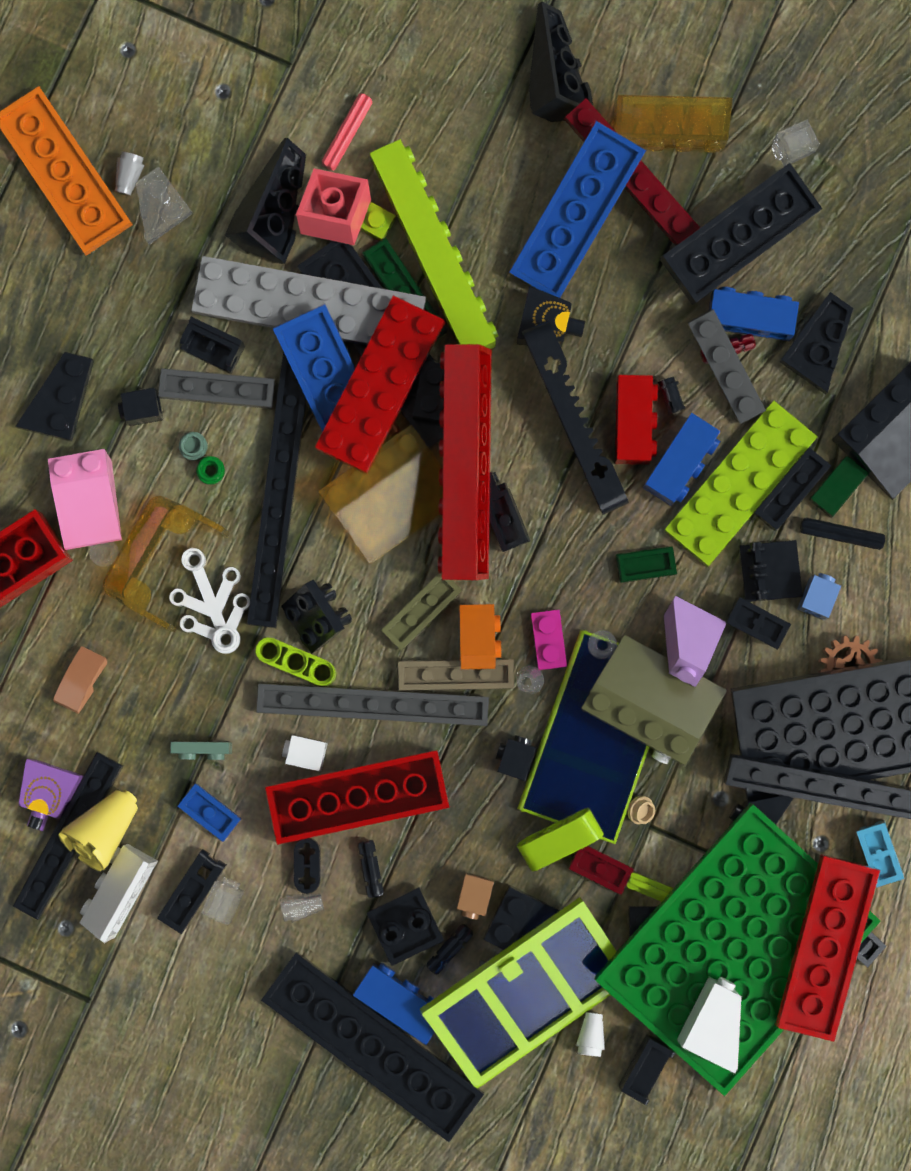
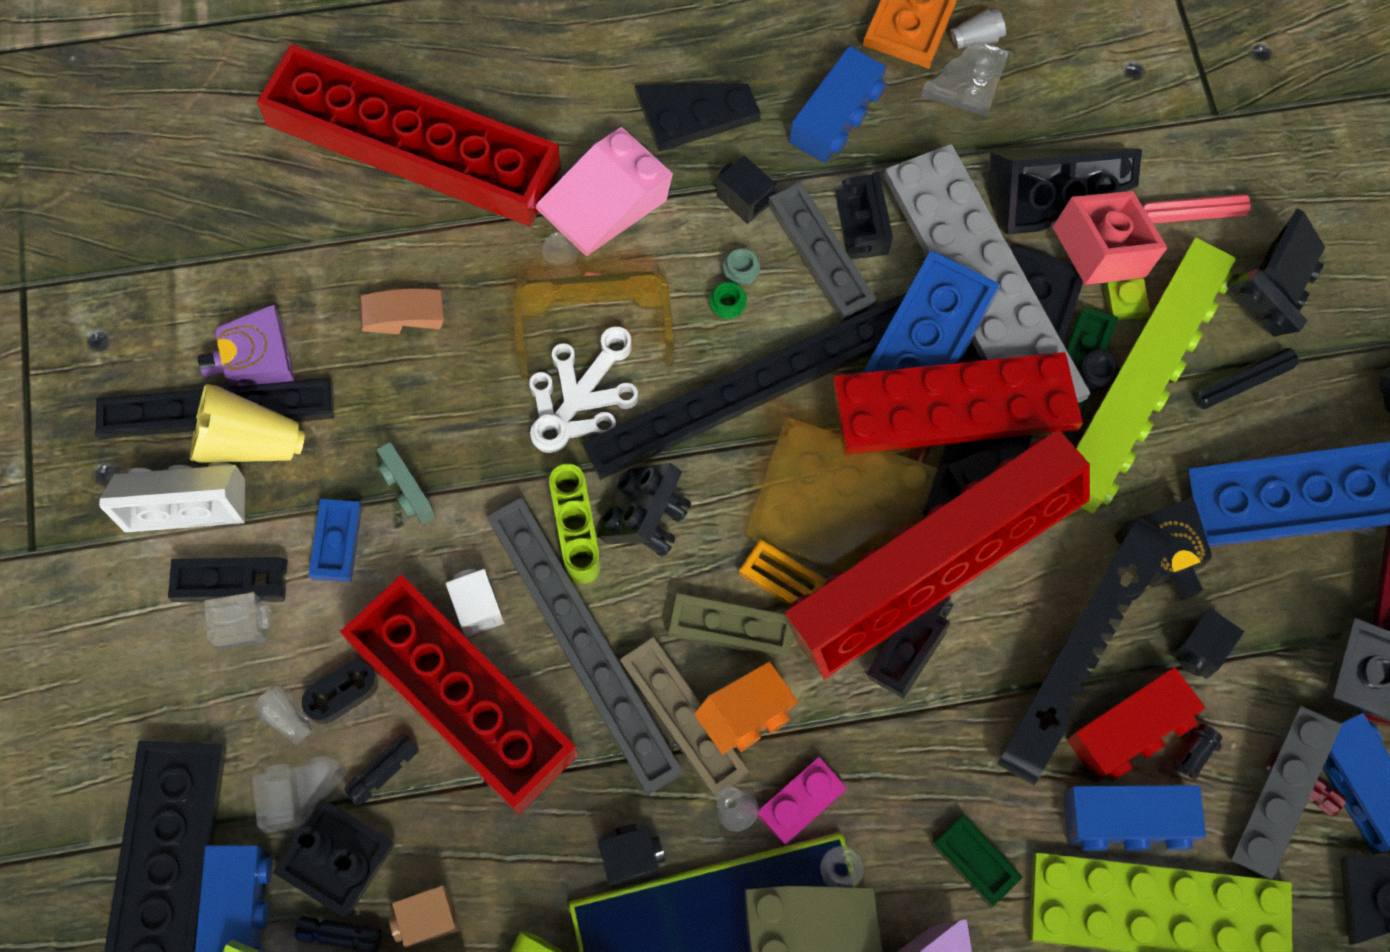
camera: 50 degrees right, 15 degrees down
none -> clear slope [252,756,346,833]
none -> light orange tile [738,539,827,606]
none -> blue brick [789,46,887,164]
none -> black tile [1077,350,1119,391]
none -> black brick [1172,607,1245,679]
none -> black axle [1193,348,1299,409]
none -> black plate [1226,268,1308,337]
none -> black slope [1259,208,1325,311]

